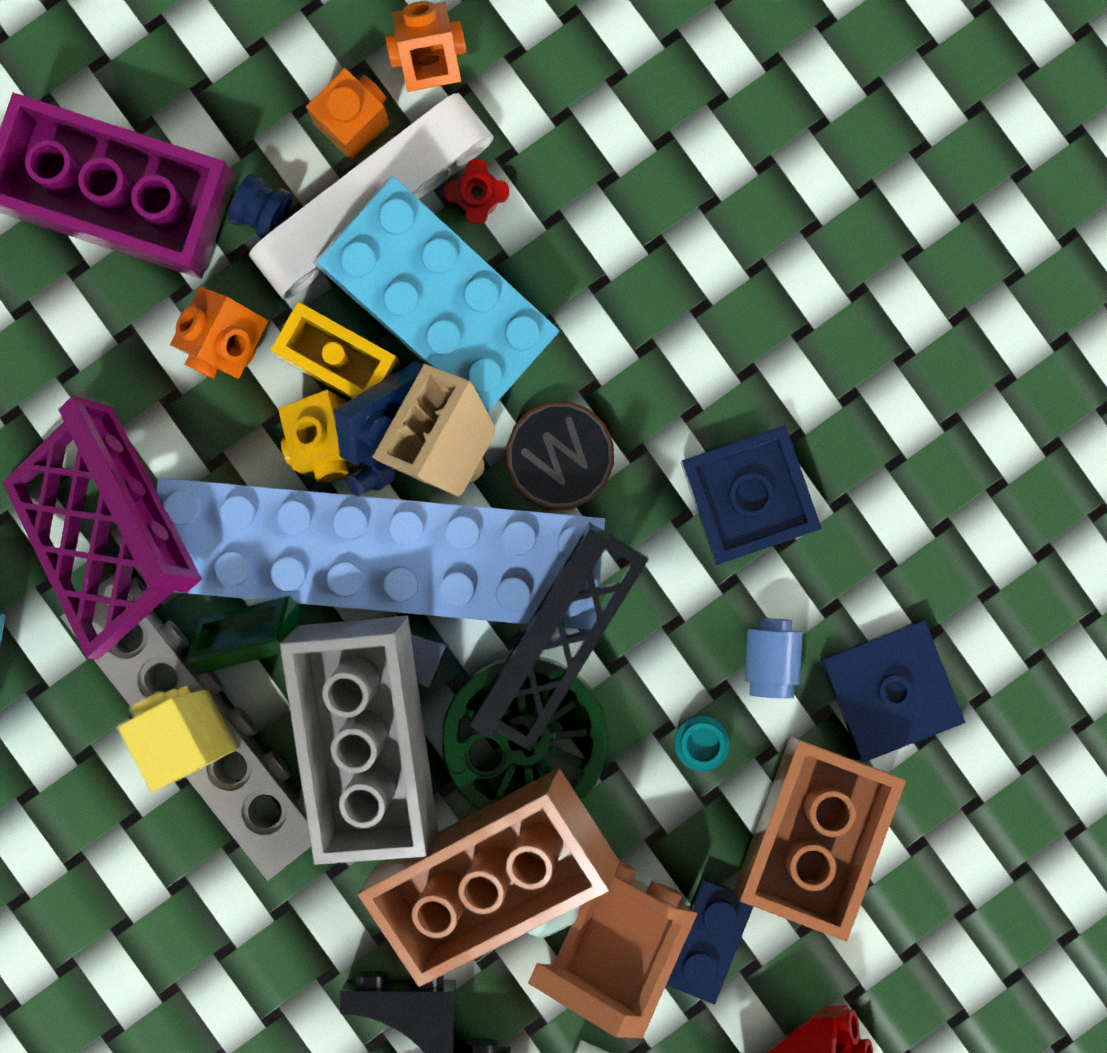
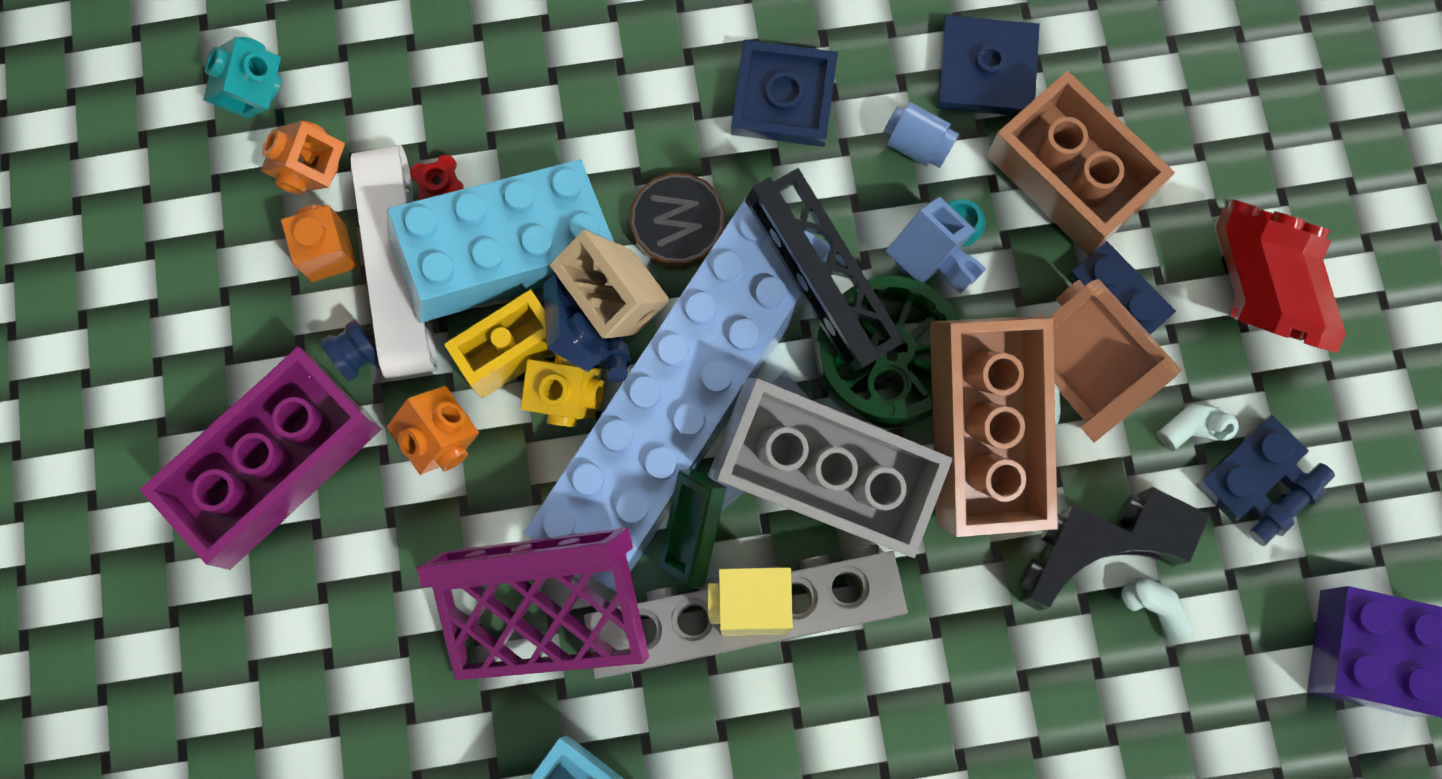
camera: 60 degrees left, 10 degrees down
none -> medium blue brick [886,197,986,294]

